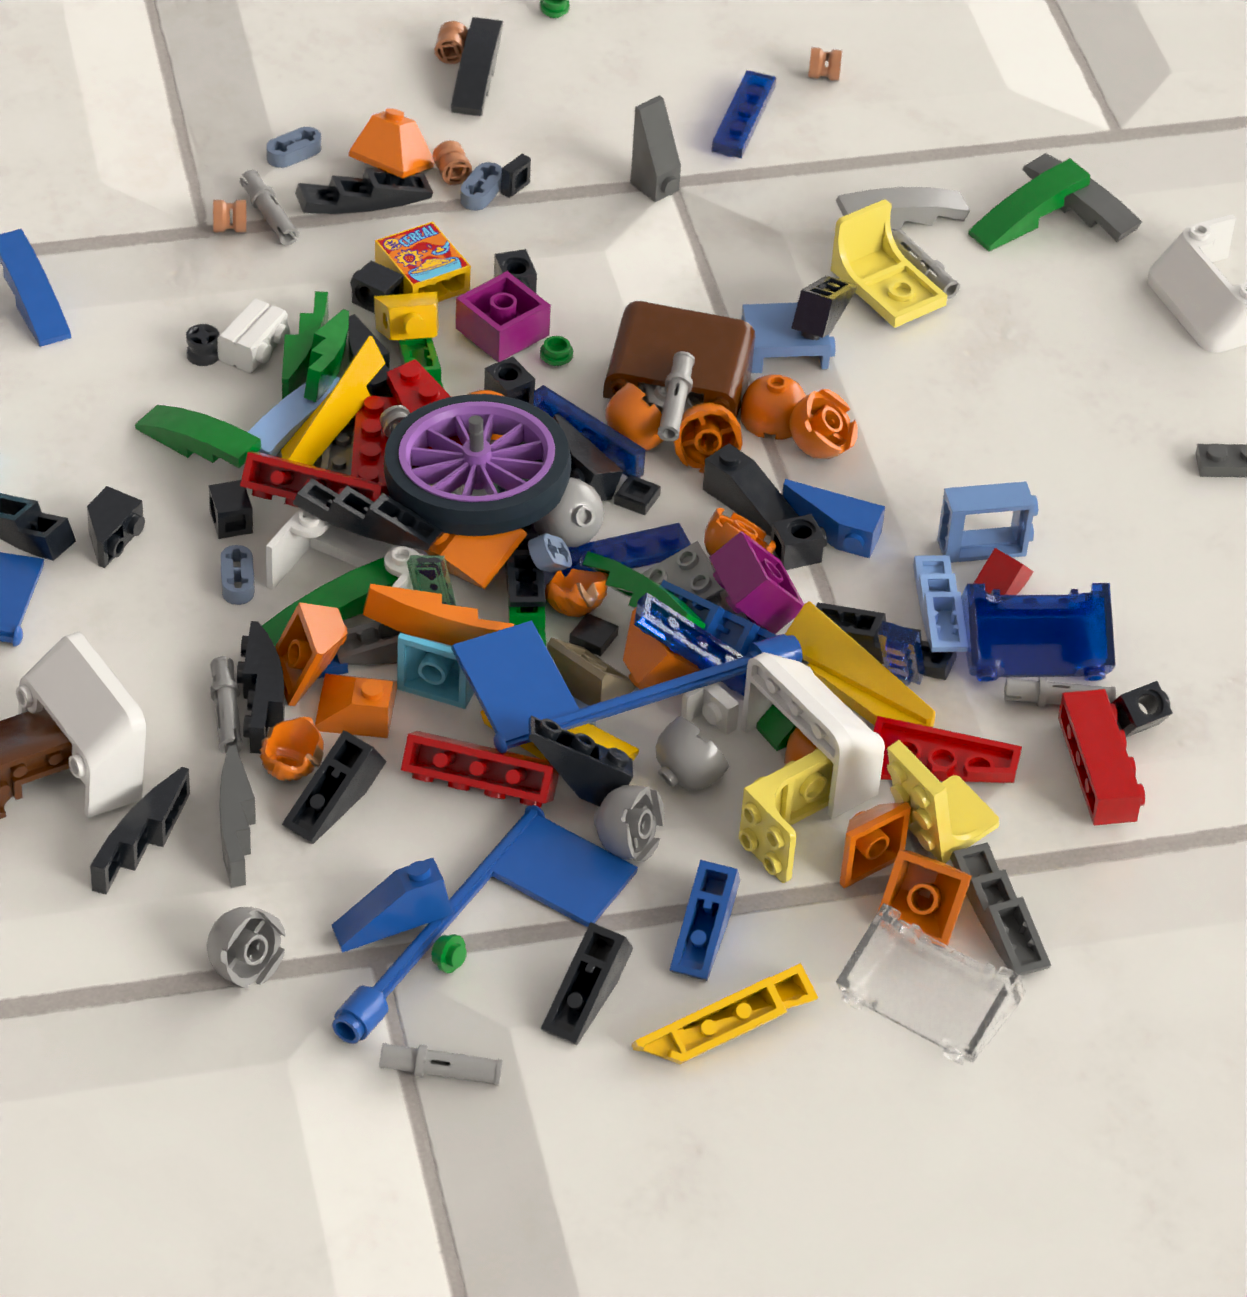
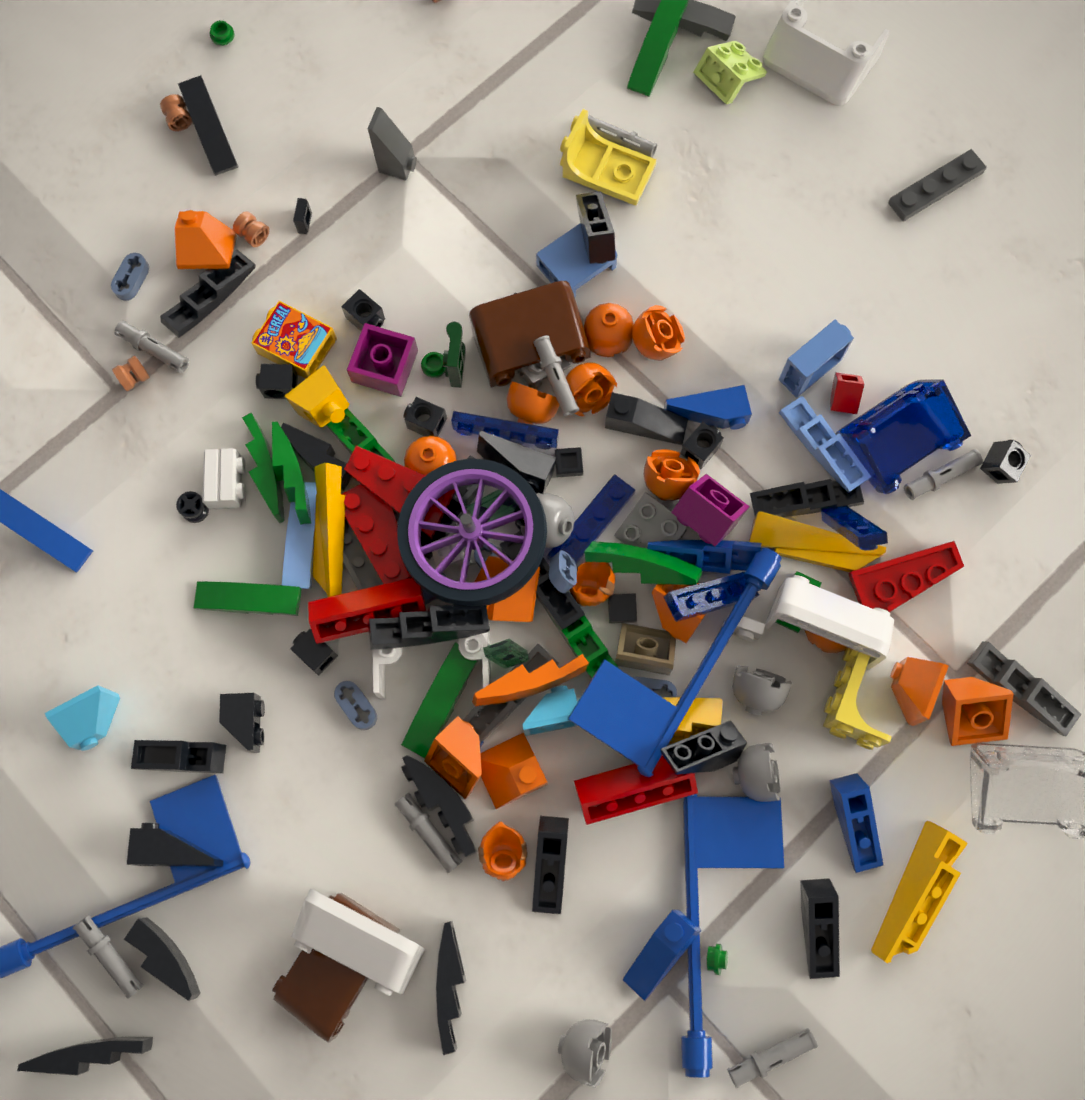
camera: 25 degrees left, 30 degrees up
dark grey slope [219,745,256,888] -> none
light grey bush [379,405,410,438] -> none
sand blue beam [460,162,502,210] -> none
clear blue plate [711,70,776,159] -> none
light grey slope [835,187,970,230] -> none
light yellow bracket [887,740,999,863] -> none
red brick [1058,689,1145,826] -> none
none -> dark green plate [443,321,466,388]
none -> yellowish green bracket [693,41,767,105]

